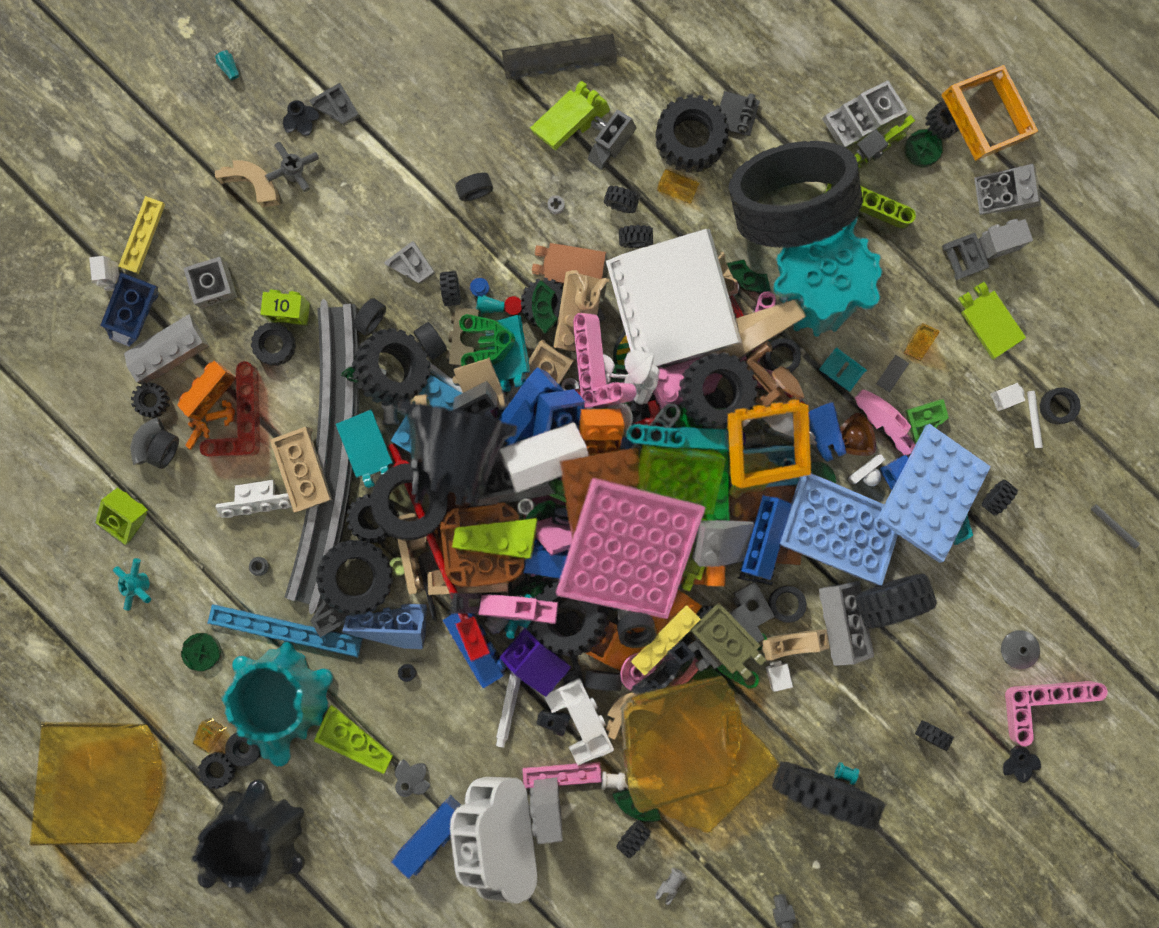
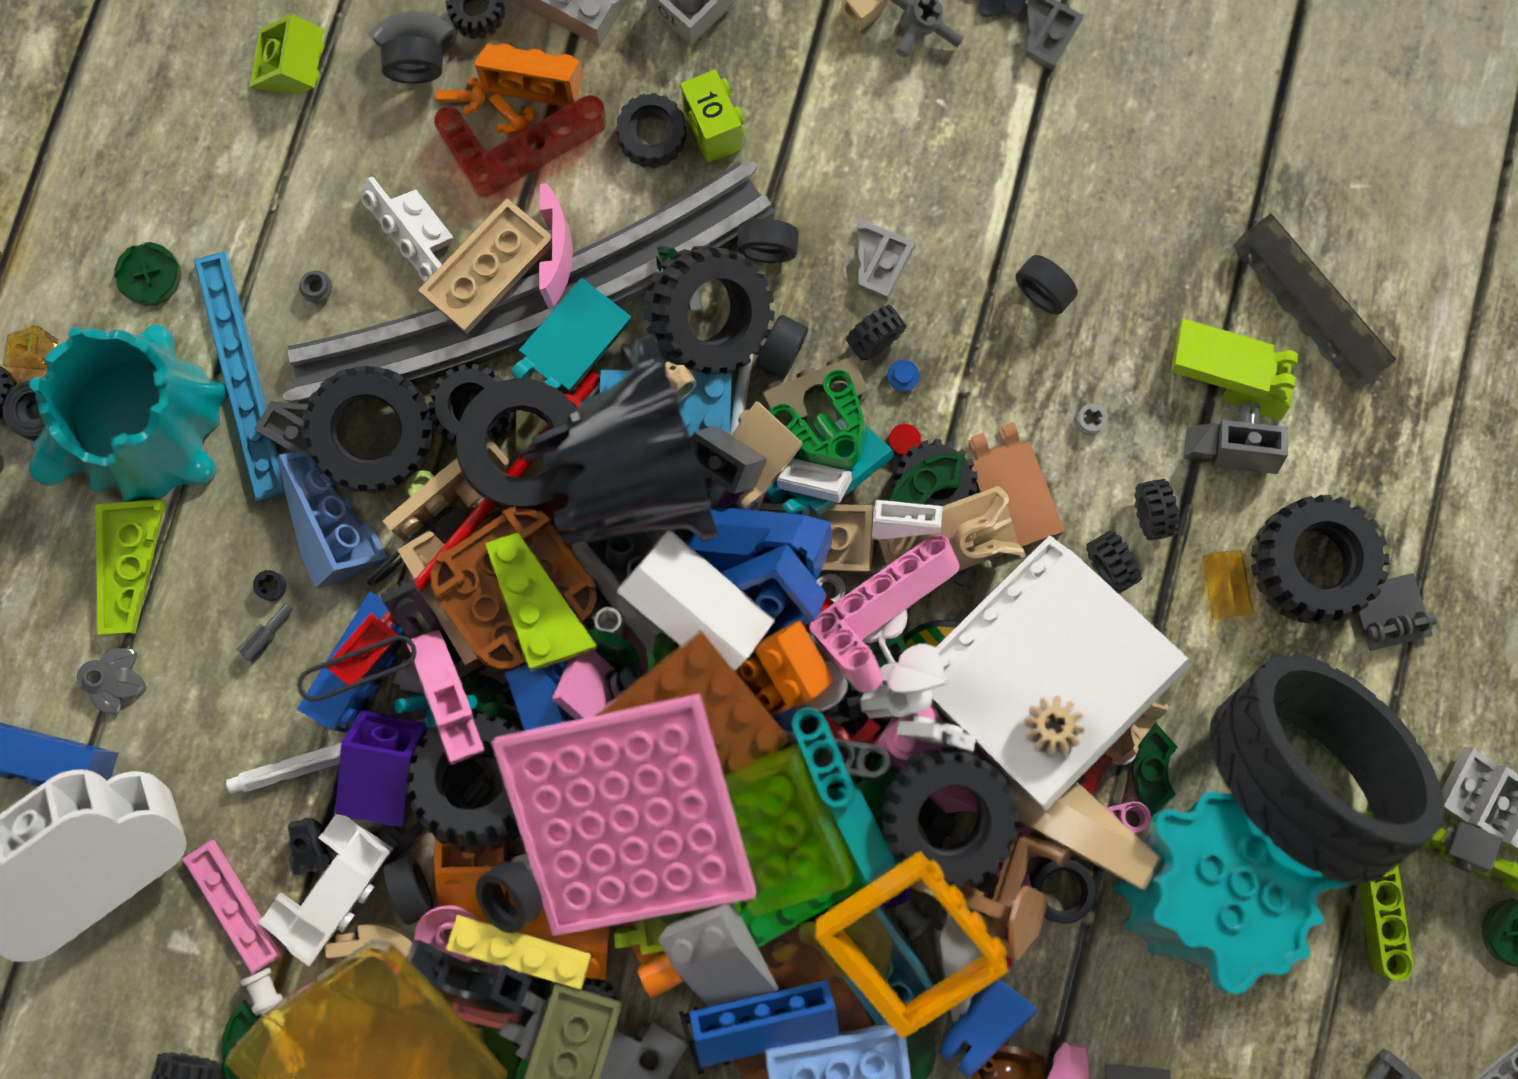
camera: 55 degrees right, 5 degrees down
teal bar [113,558,152,611] -> none
teal cone [476,295,504,314] -> none
light grey brick [530,778,562,844] -> none
teal piece [819,347,867,392] -> none
none -> dark grey axle [237,603,293,662]
none -> black piece [297,635,417,702]
none -> bright pink slope [539,184,573,308]
none -> white tile [777,458,852,503]
none -> white slope [872,500,943,539]
none -> white wing [897,716,976,751]
none -> tan gear [1023,696,1085,757]

